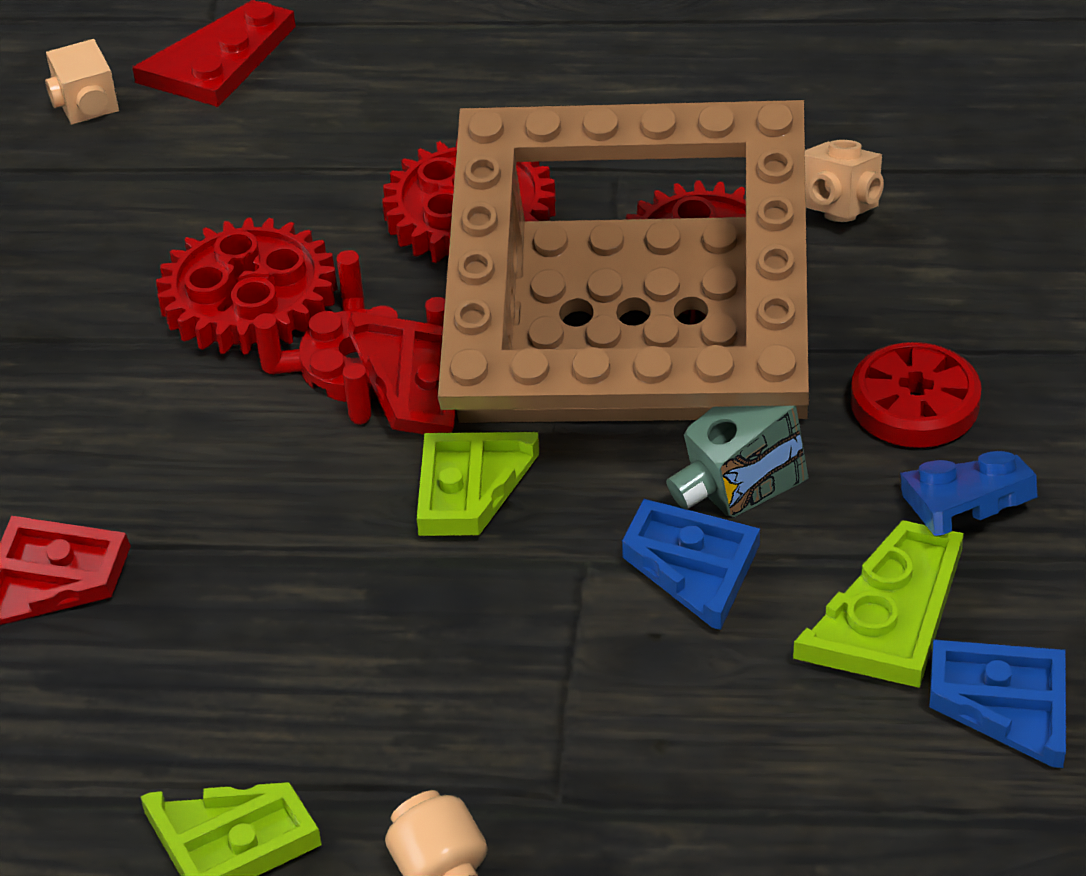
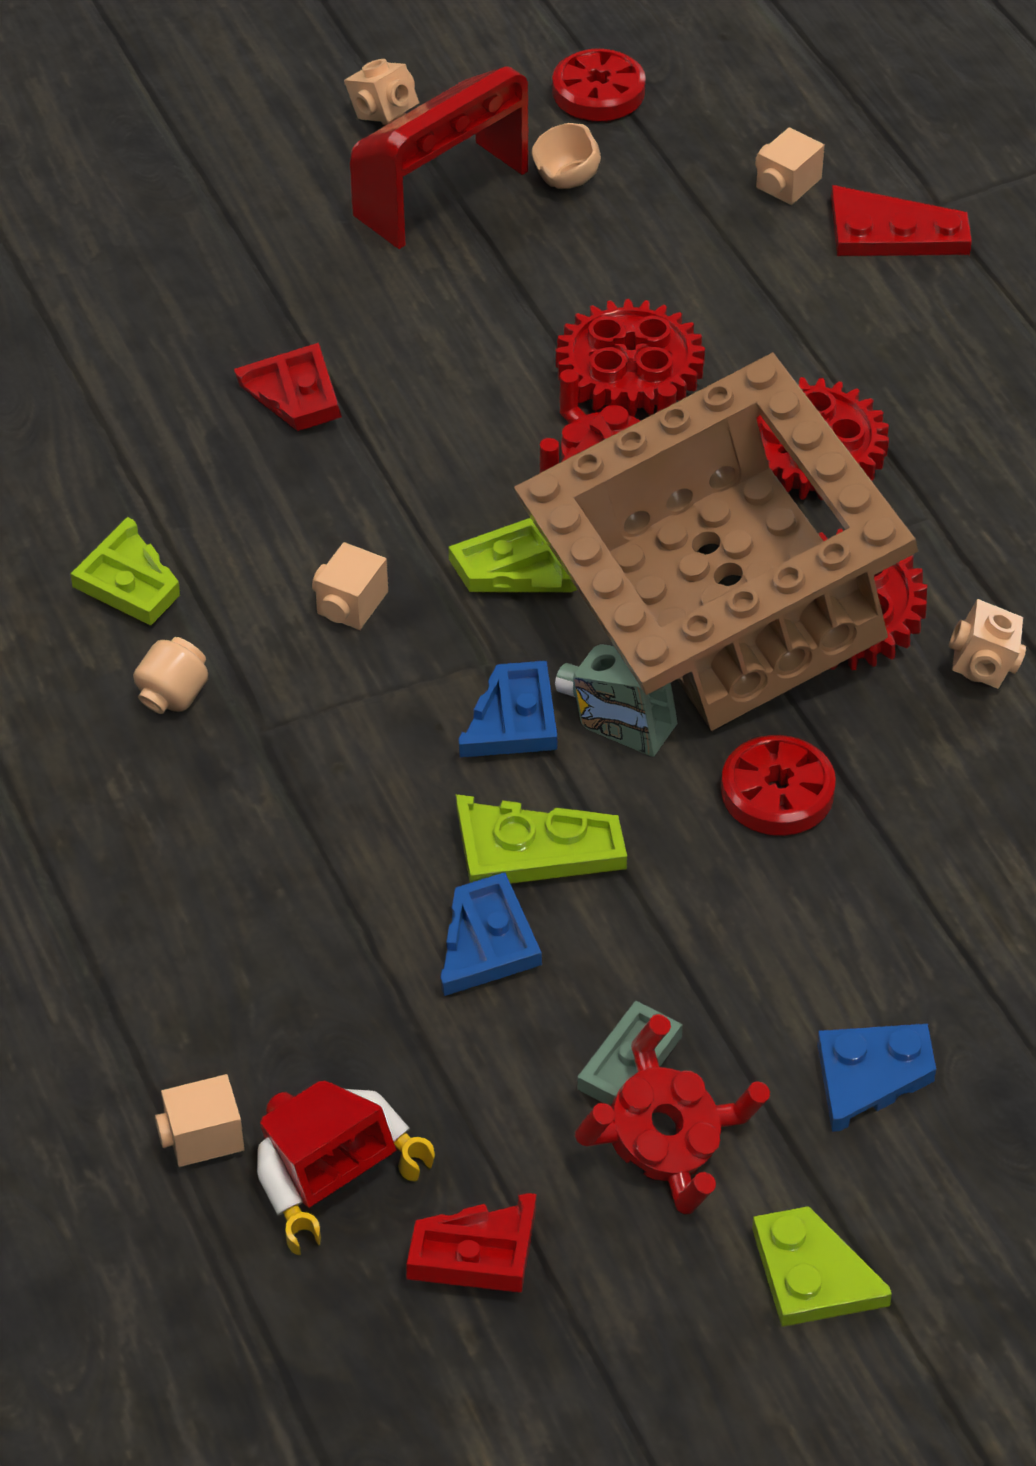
camera: 60 degrees right, 5 degrees up
blue wing [900,451,1038,536] -> none
none -> light nougat brick [312,542,388,630]

